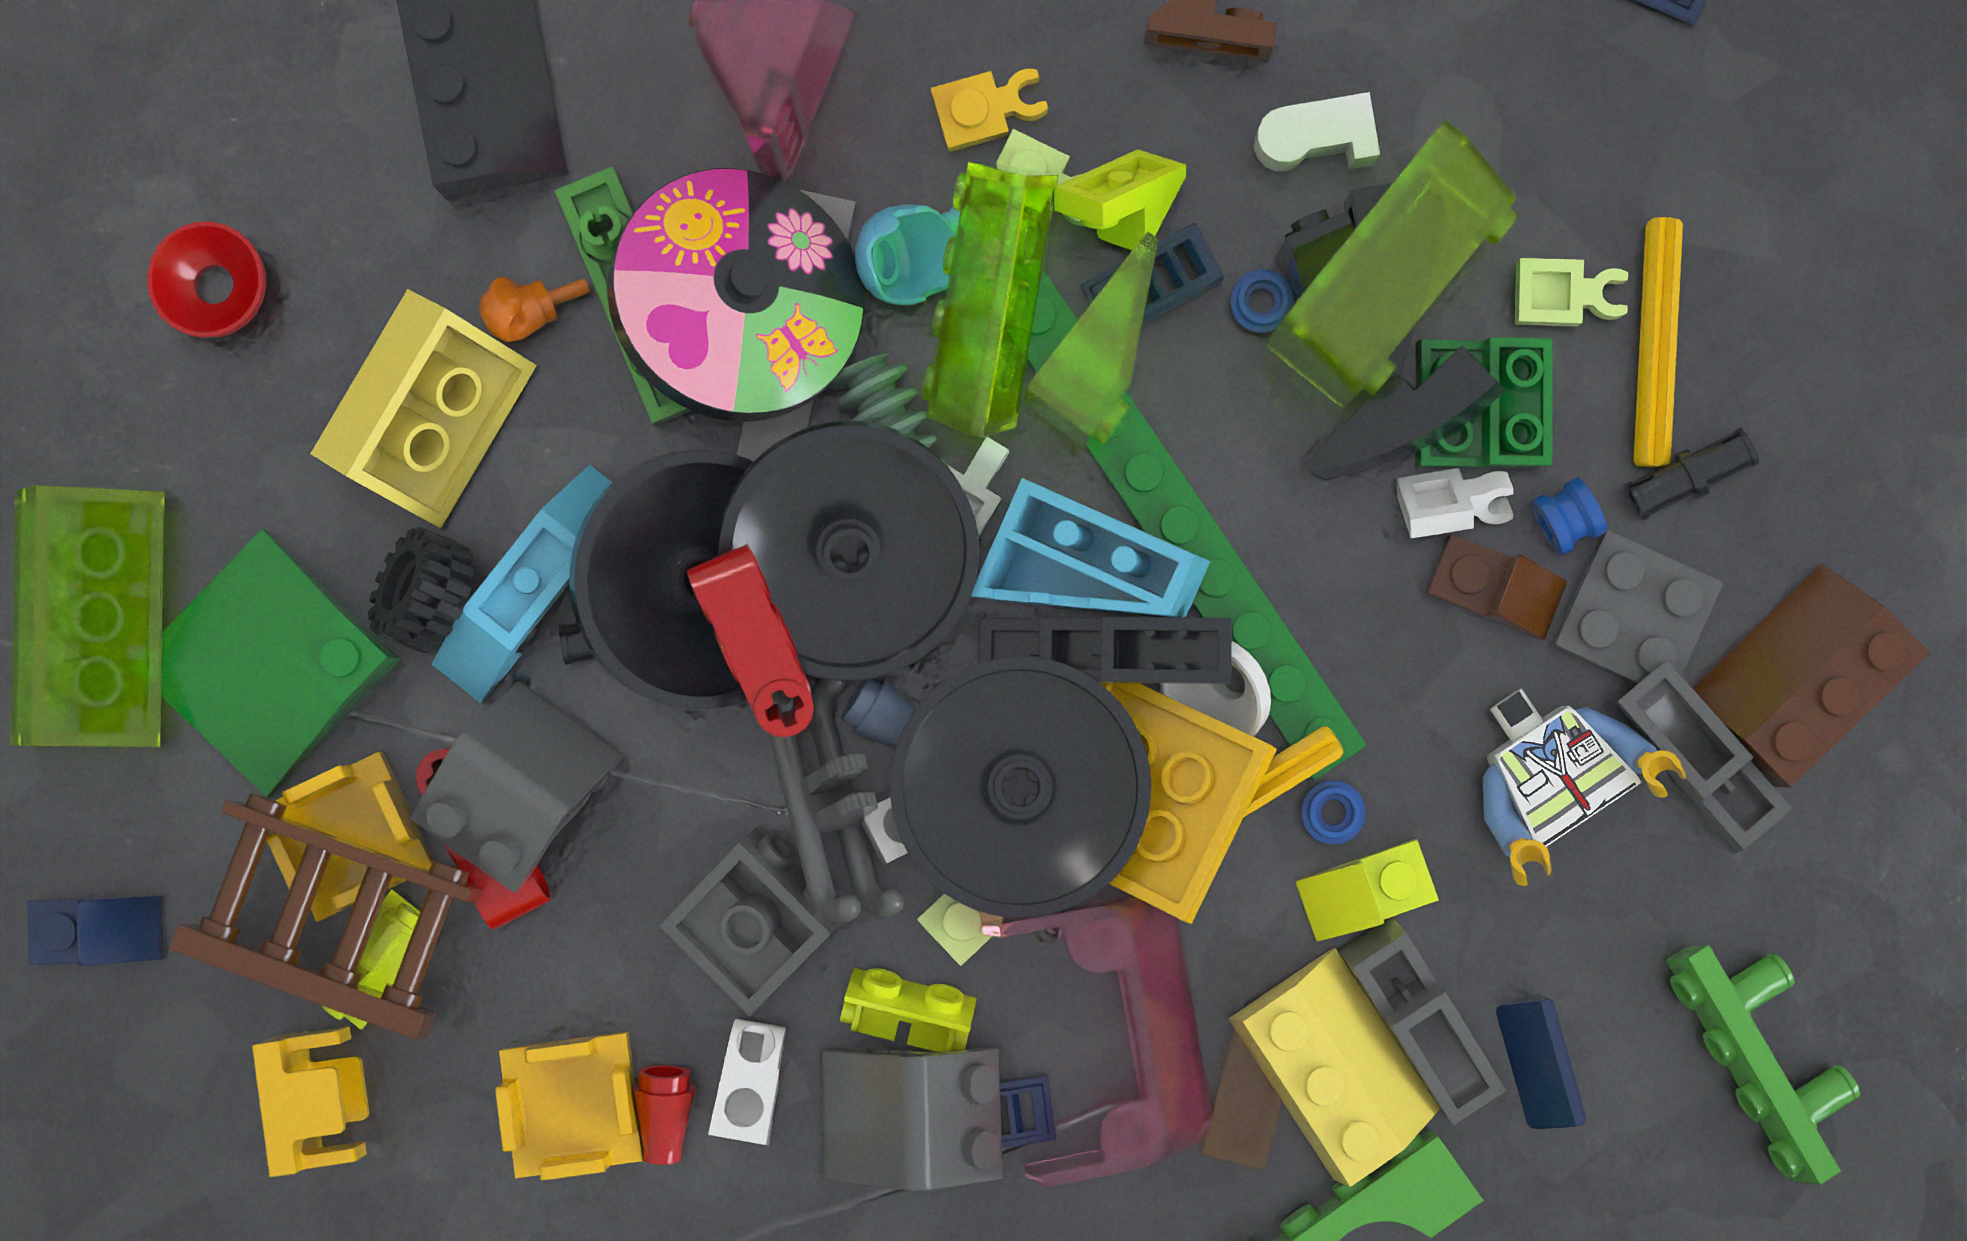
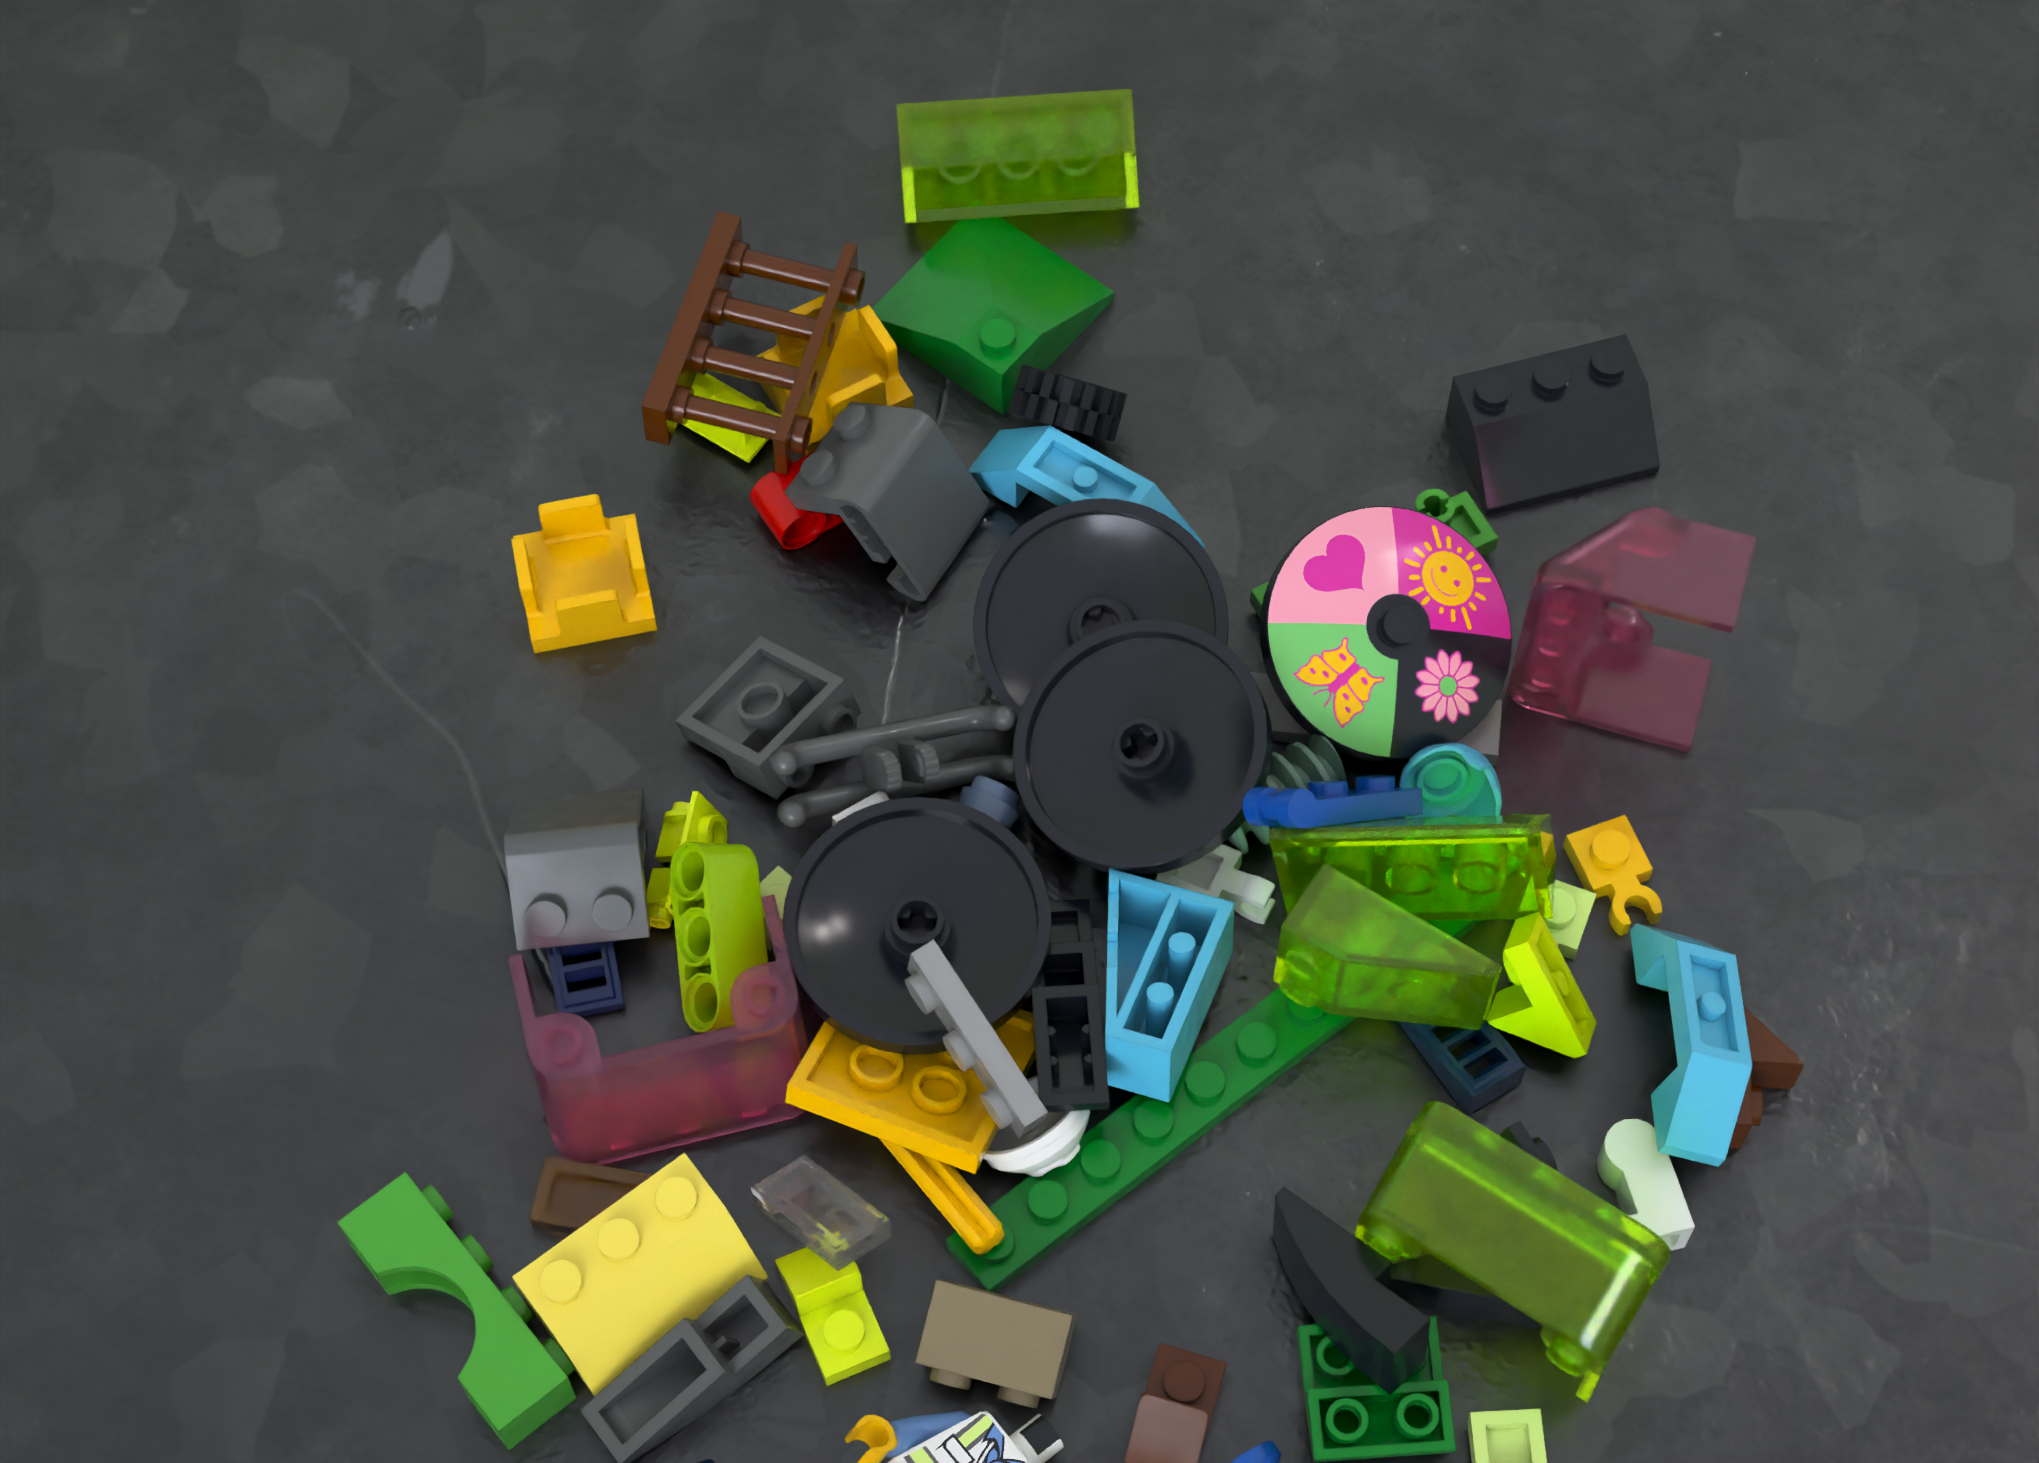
camera: 85 degrees right, 25 degrees down
dark blue slope [27,895,163,966] -> none
red piece [147,221,266,338] -> none
yellow panel [252,1026,369,1177] -> none
light yellow slope [310,289,537,529] -> none
orange piece [478,276,590,343] -> none
red cone [632,1065,696,1165] -> none
red piece [687,544,814,737] -> none
white leg [708,1018,786,1145] -> none
blue plate [1301,780,1365,844] -> none
white plate [1396,468,1513,538] -> none
none -> lime beam [670,842,772,1033]
none -> clear tile [751,1154,892,1271]
none -> light grey plate [905,939,1048,1139]
none -> dark tan brick [915,1279,1078,1408]
none -> blue plate [1242,775,1423,829]
none -> medium azure slope [1630,923,1752,1167]

